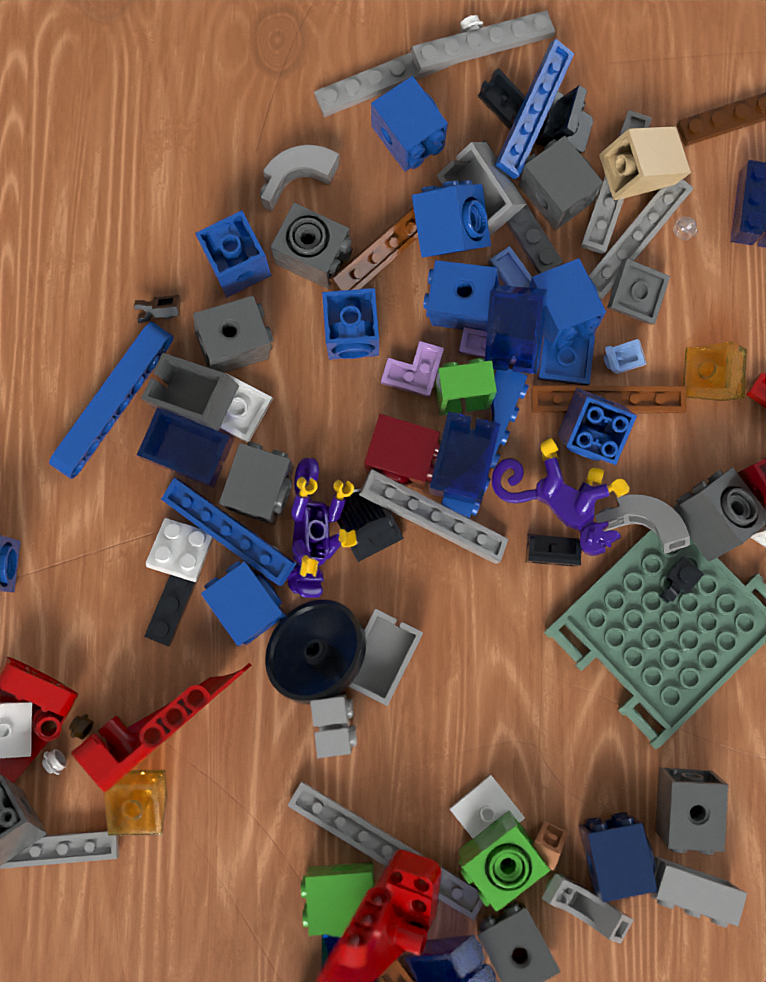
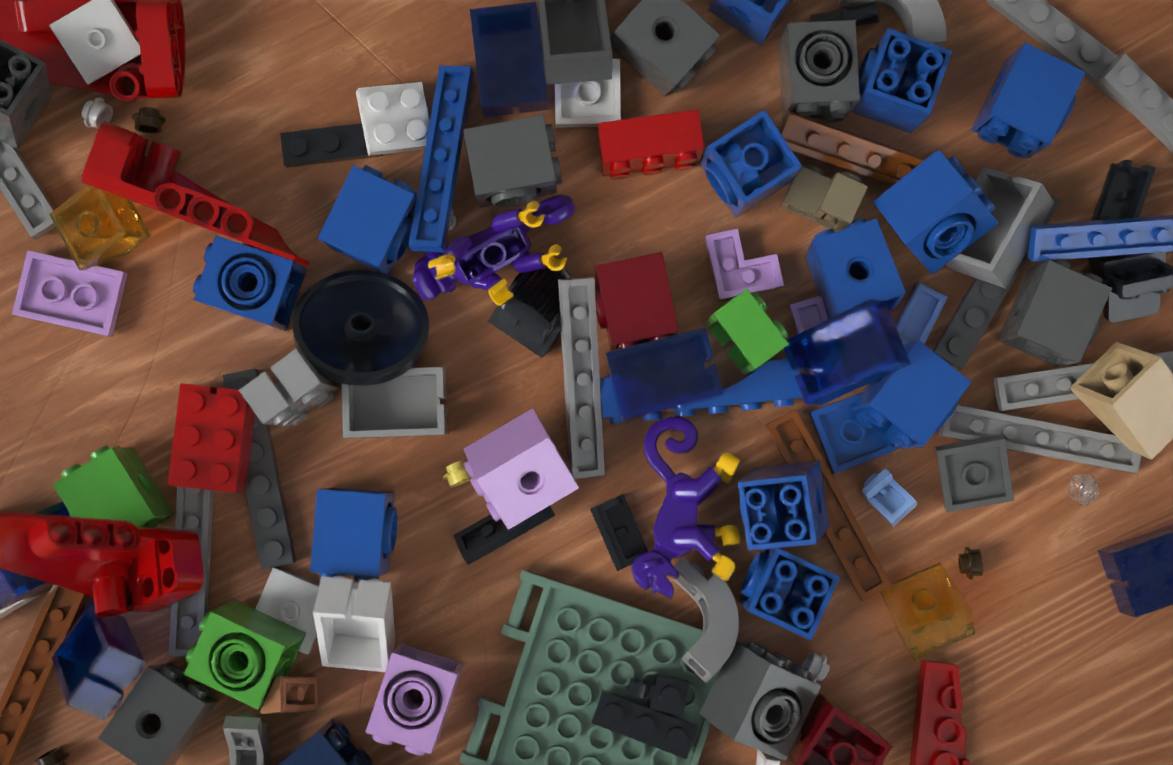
camera: 60 degrees right, 5 degrees up
none -> lavender plate [12,250,128,337]
none -> red piece [167,383,255,493]
none -> blue brick [193,236,307,331]
none -> dark grey plate [223,369,296,570]
none -> blue brick [310,488,398,582]
none -> white piece [313,576,396,672]
none -> lavender brick [366,643,464,756]
none -> light yellow plate [443,460,471,487]
none -> black plate [453,506,555,565]
none -> lavender brick [463,408,579,530]
none -> black plate [591,689,698,759]
none -> red piece [597,109,704,180]
none -> blue brick [739,548,840,640]
none -> dark tan brick [780,165,868,232]
none -> white plate [801,652,830,682]
none -> black pin [810,1,879,27]
none -> blue brick [851,28,952,133]
none -> dark brown plate [958,547,983,580]

